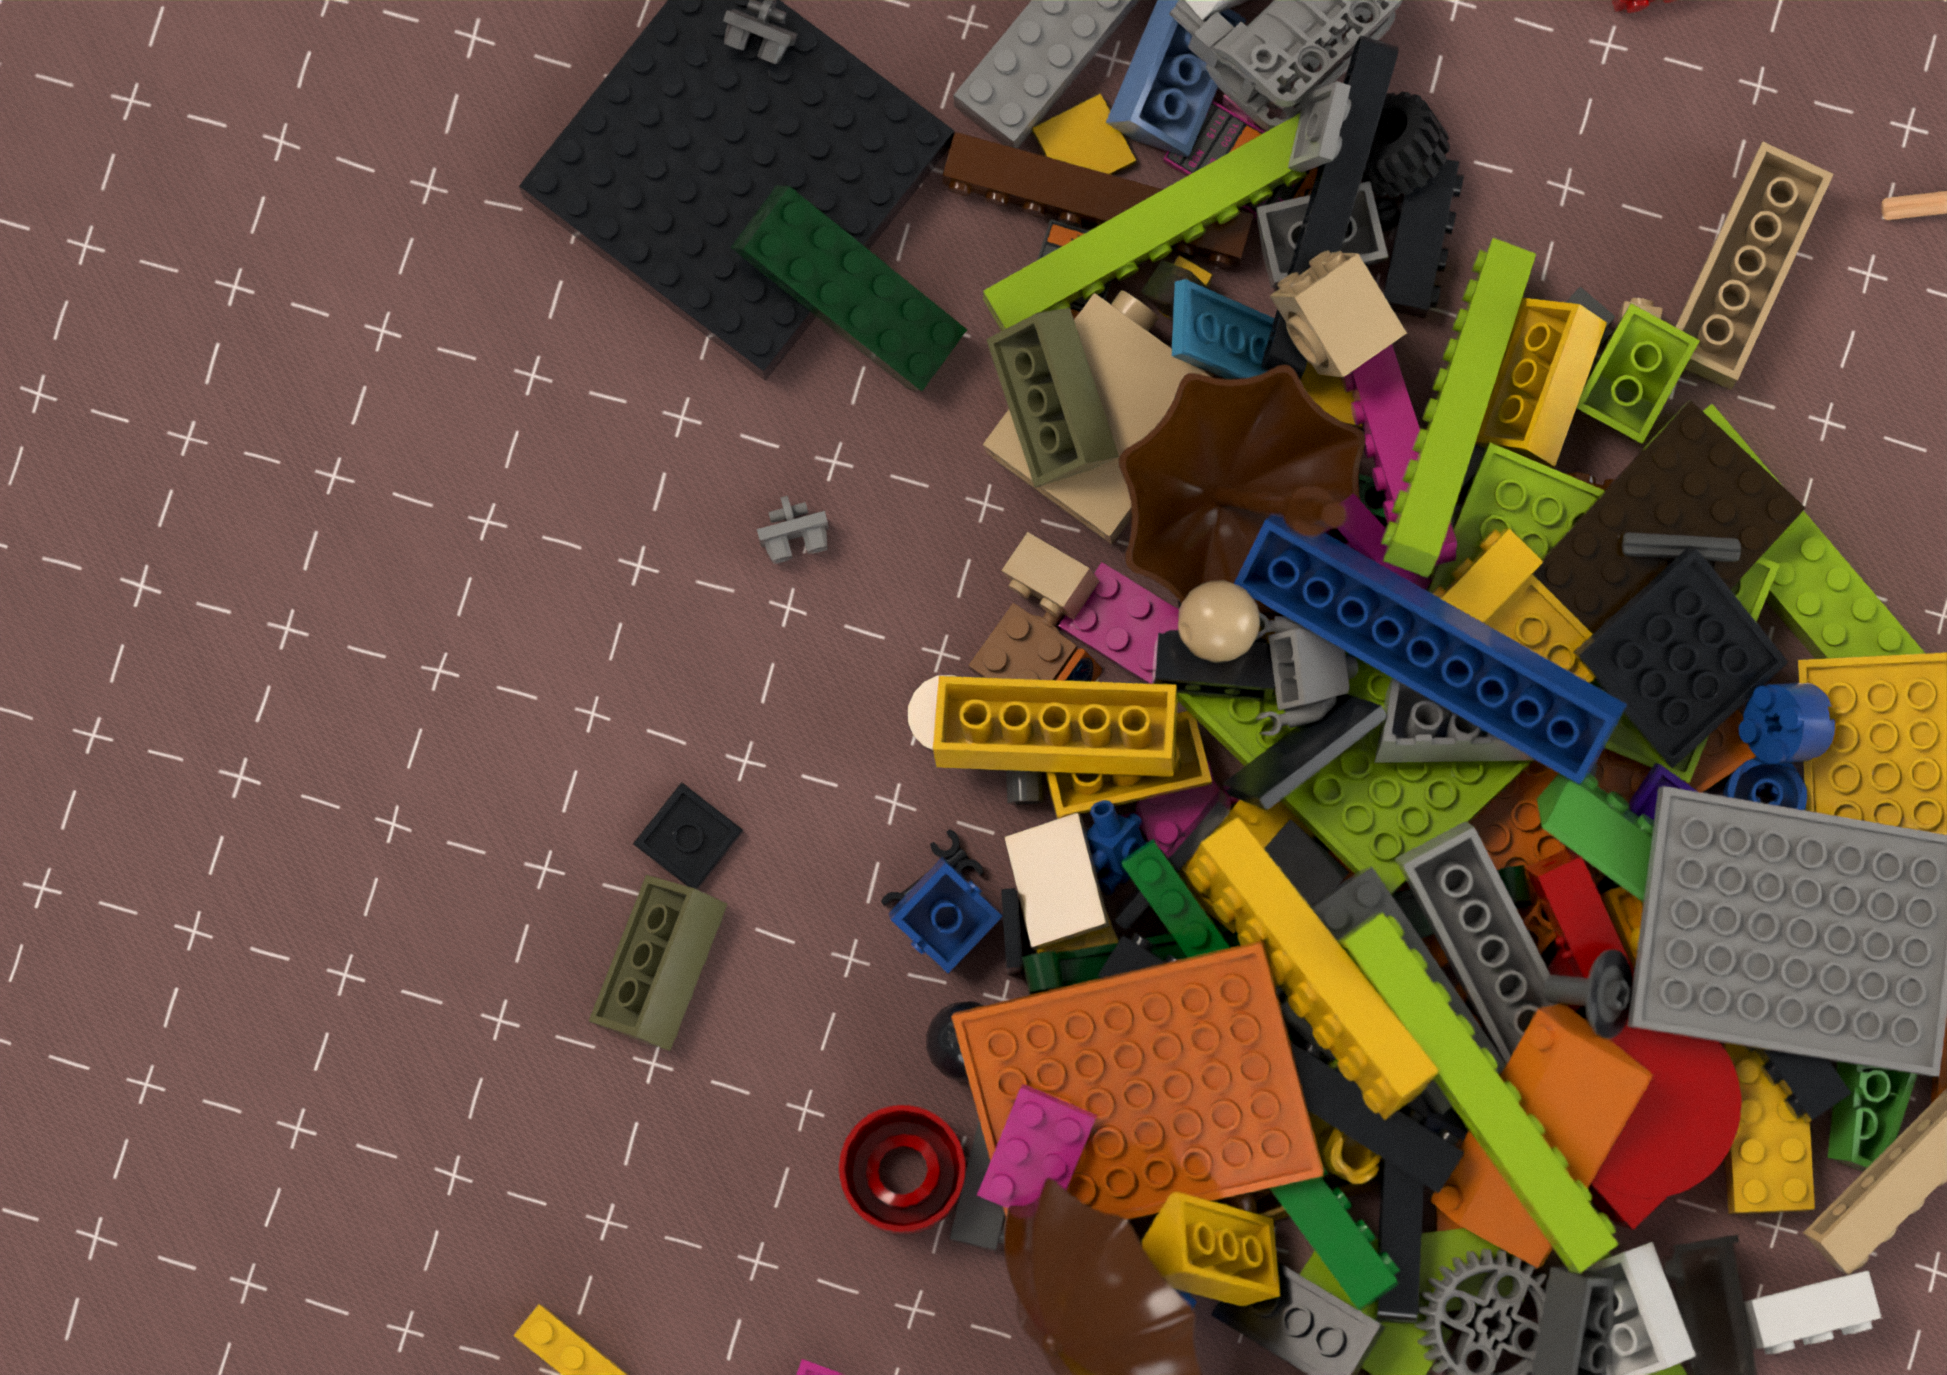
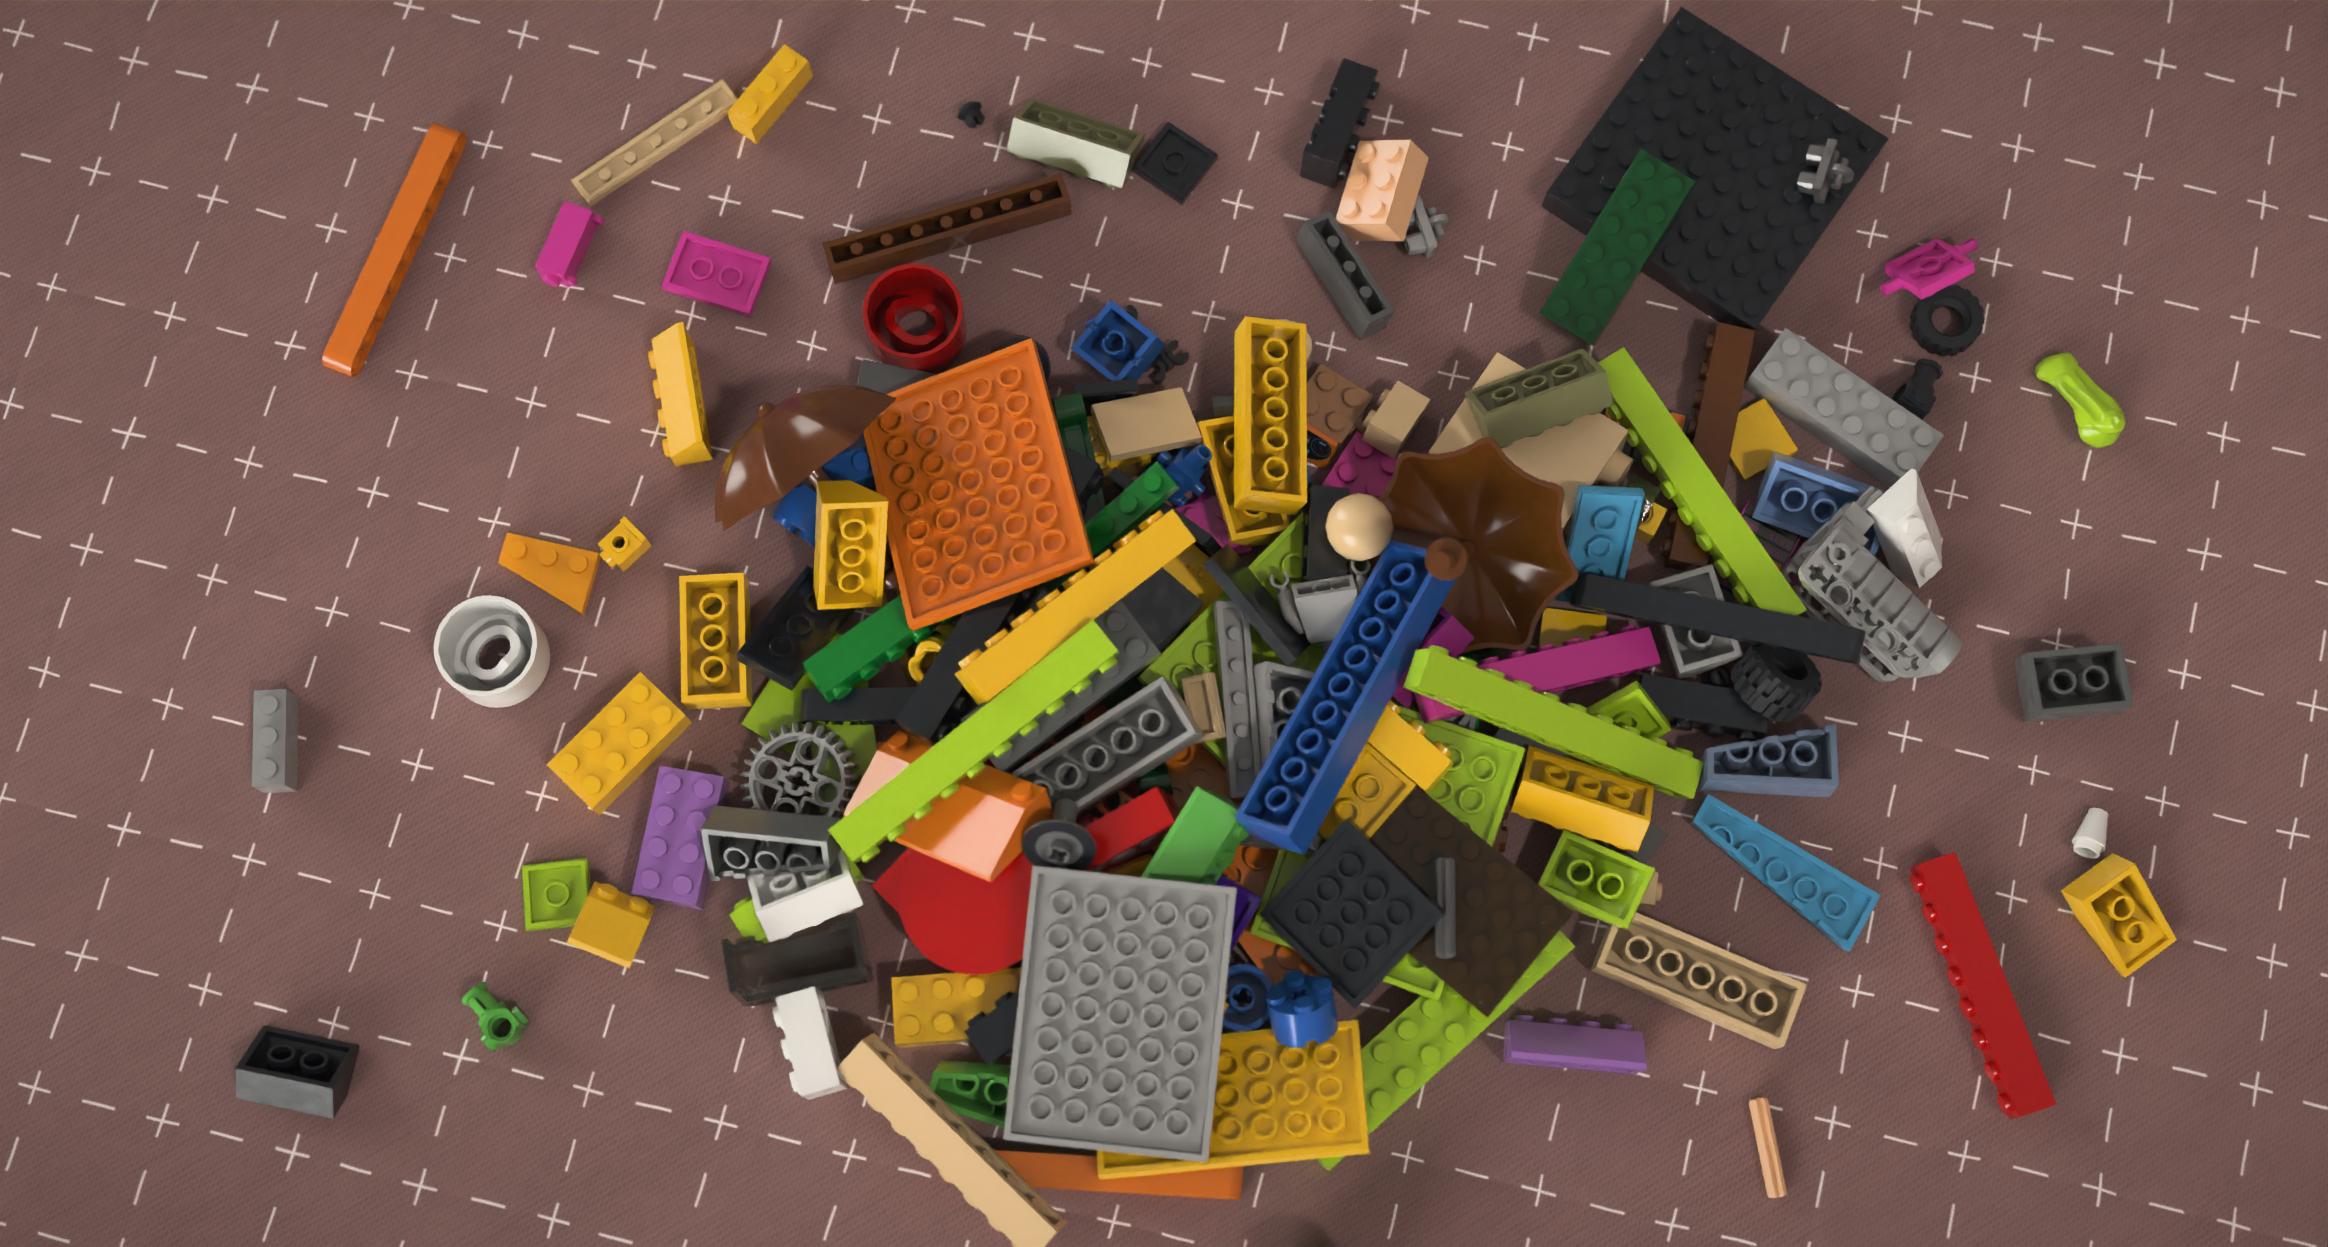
camera: 85 degrees right, 5 degrees down
dark pink plate [977,1084,1097,1208] -> none
tan brick [1270,250,1407,377] -> none
light grey plate [1288,81,1351,173] -> none
none -> reddish brown brick [822,173,1072,284]
none -> black piece [957,101,984,128]
none -> tan tile [1181,672,1226,744]
none -> light grey plate [1213,601,1261,799]
none -> dark grey brick [1296,211,1395,340]
none -> black wedge [1300,58,1381,189]
none -> light nougat brick [1336,140,1429,241]
none -> medium lavender slope [1503,1015,1647,1074]
none -> lime tile [1586,681,1671,739]
none -> dark azure wing [1690,794,1881,952]
none -> sand blue wedge [1699,724,1839,798]

